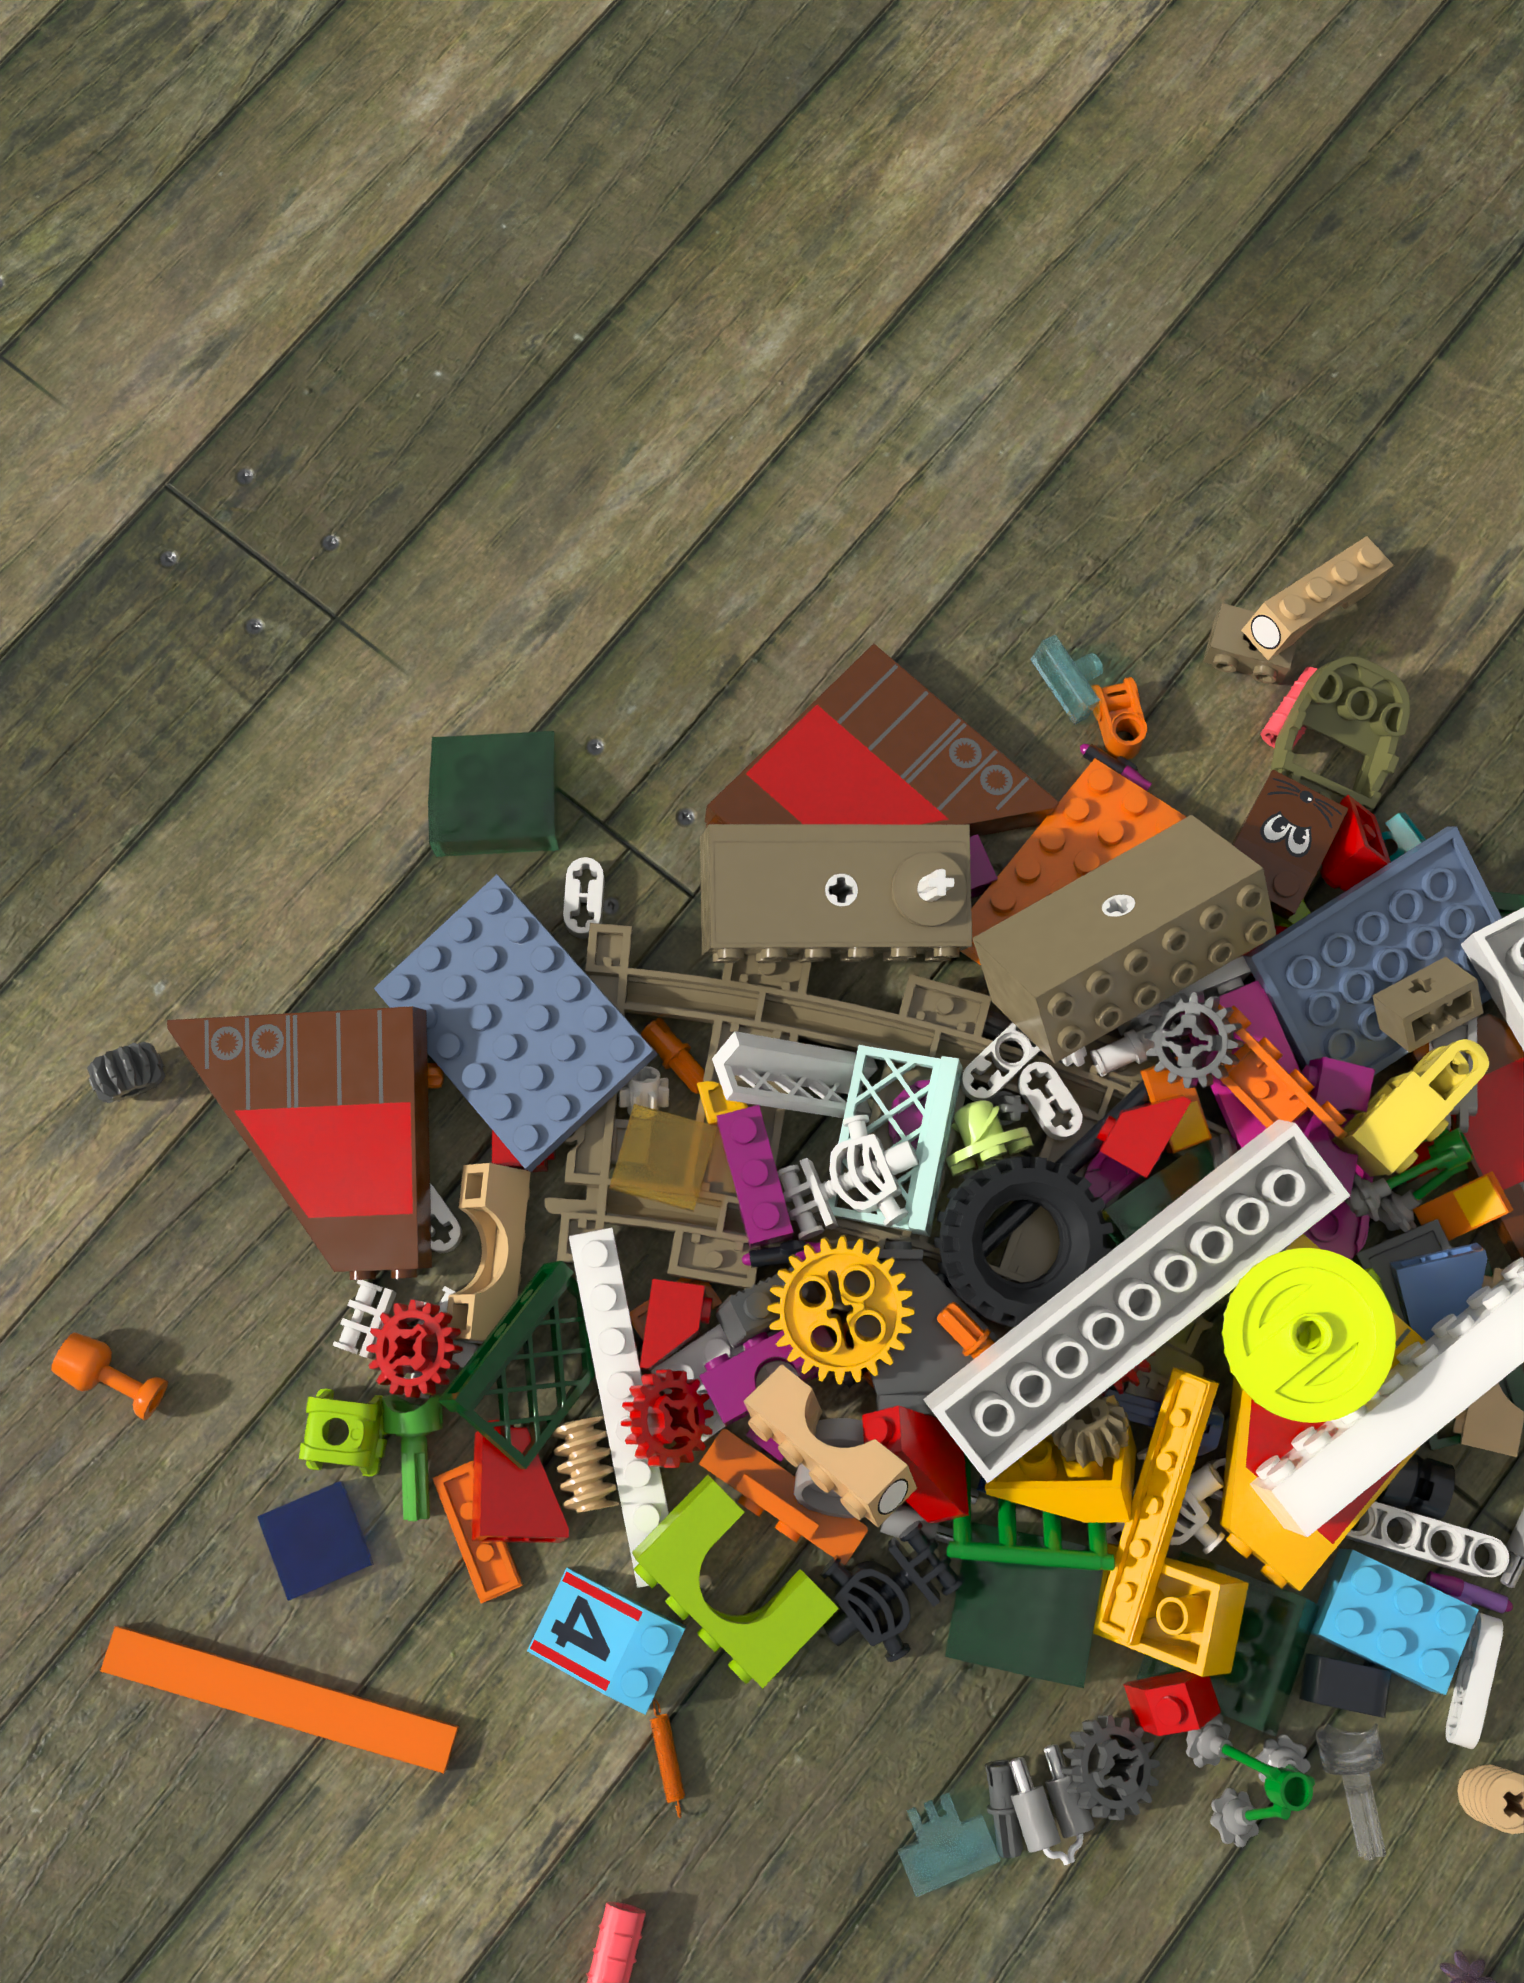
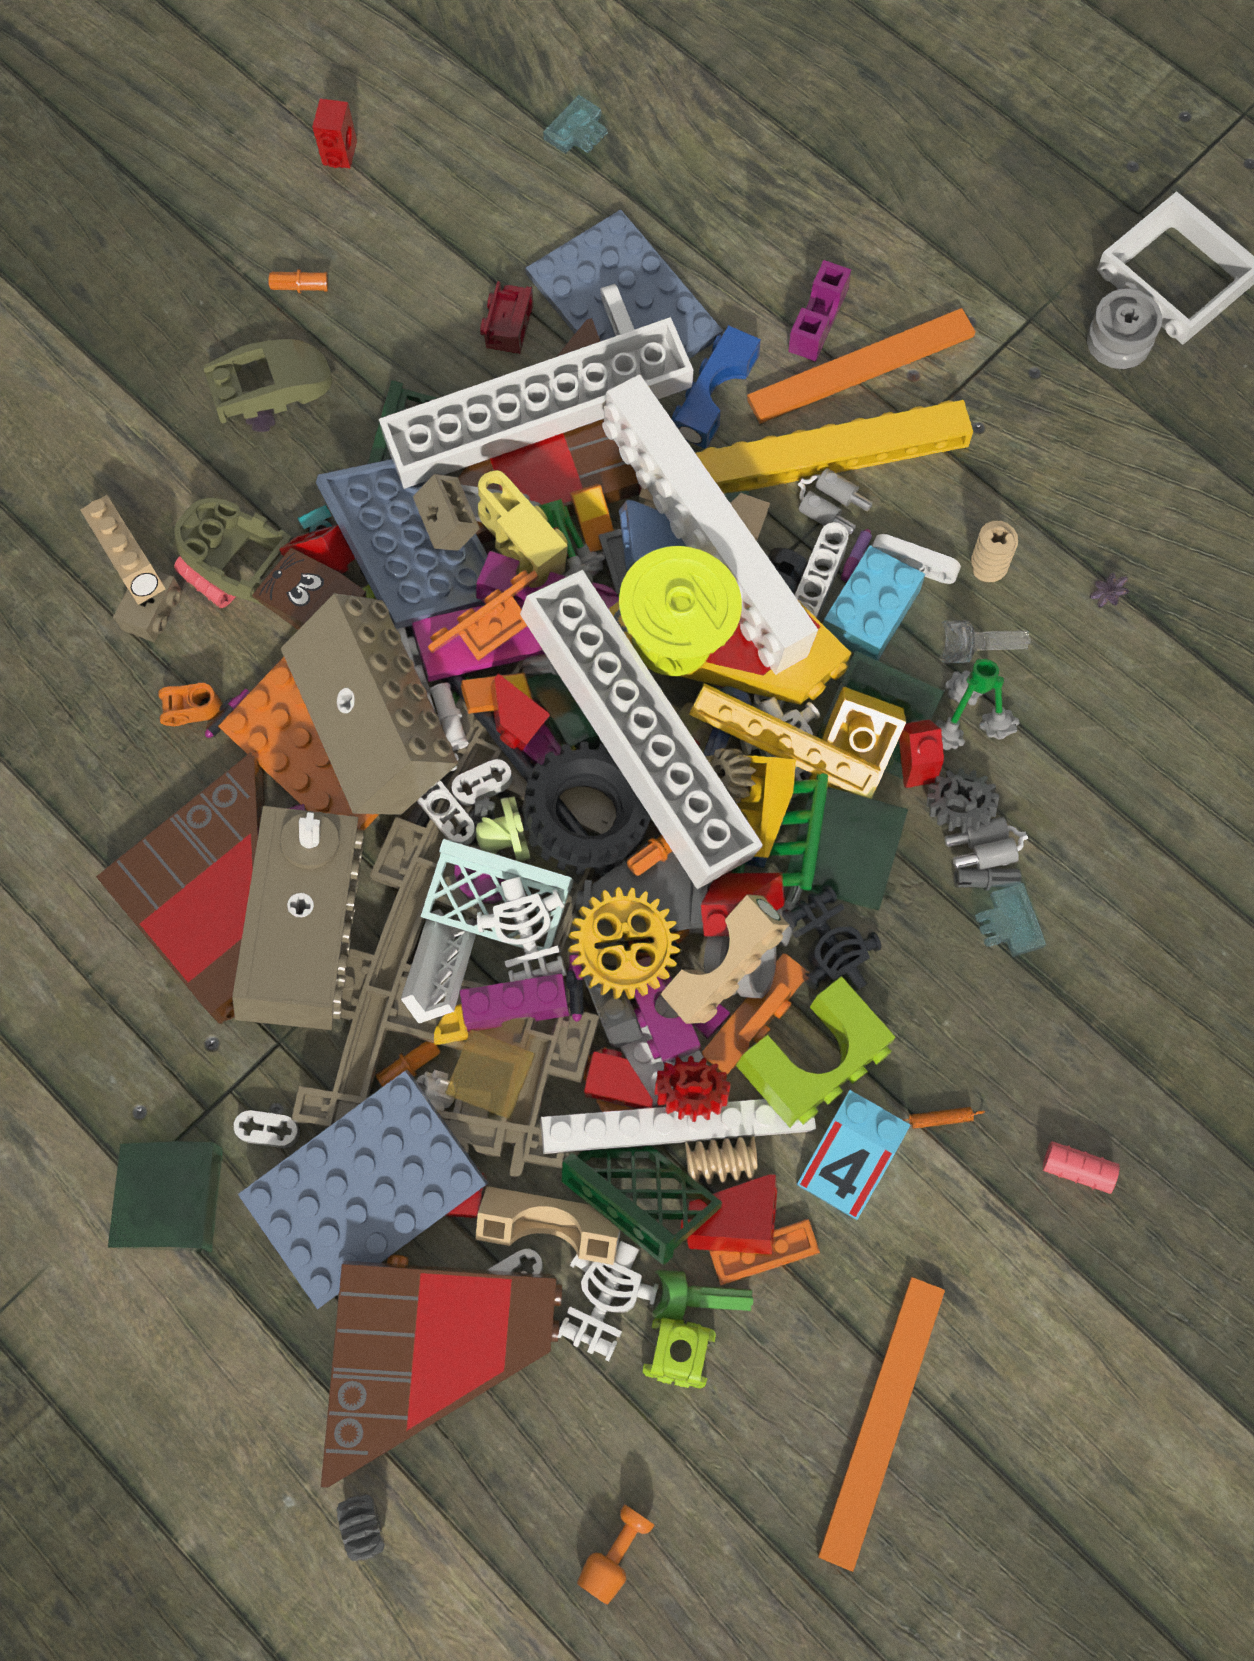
camera: 80 degrees left, 5 degrees down
clear blue tile [257,1481,374,1601] -> none
red gear [366,1300,463,1398] -> none
clear light blue tile [1031,634,1103,725] -> none
gear [1144,992,1244,1088] -> none
black beam [1299,1653,1392,1718] -> none

